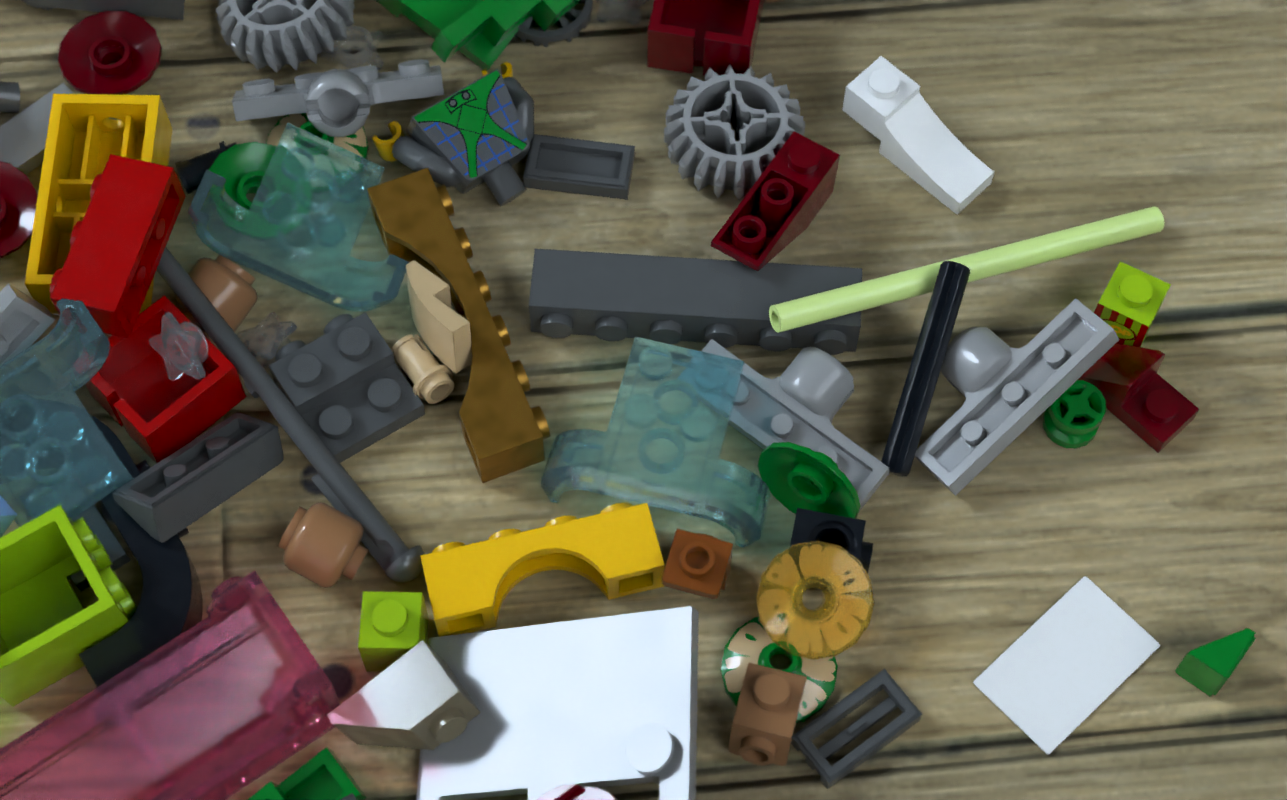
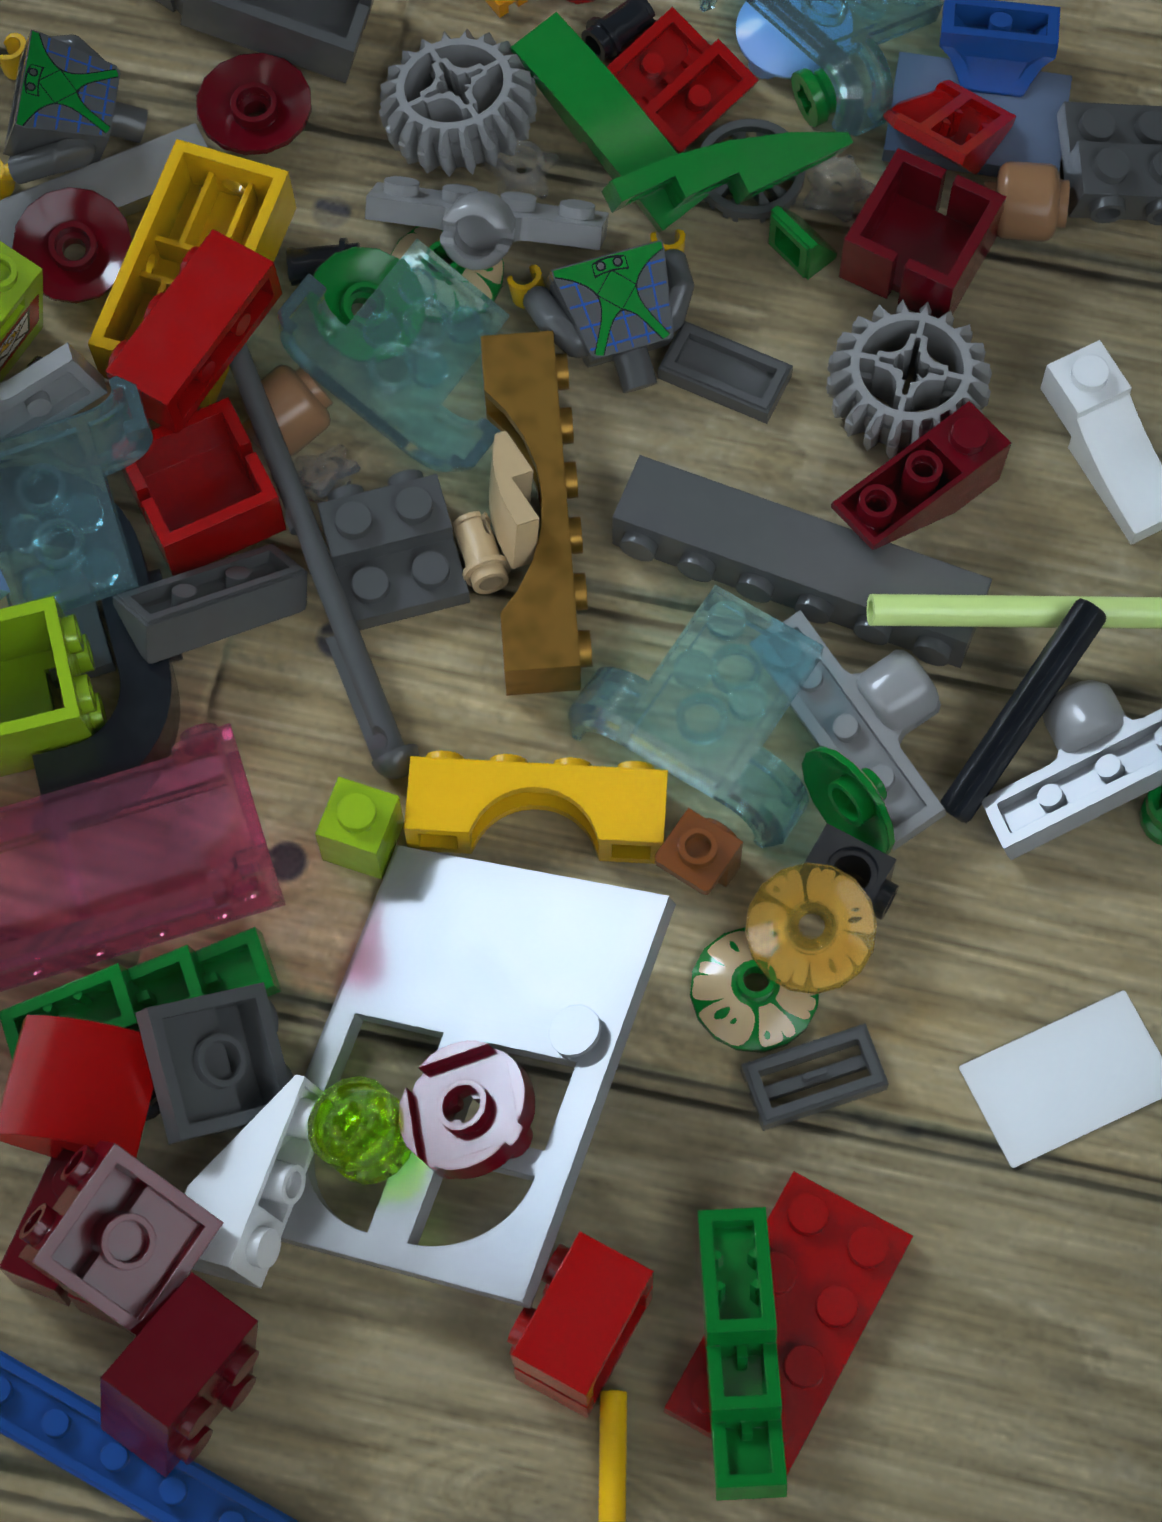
camera: 20 degrees right, 5 degrees up
clear plate [149,312,208,381] -> none
medium nougat head [278,502,368,588] -> none
slope [327,640,481,750] -> none
medium nougat bracket [728,662,807,766] -> none
none -> green slope [768,205,838,280]

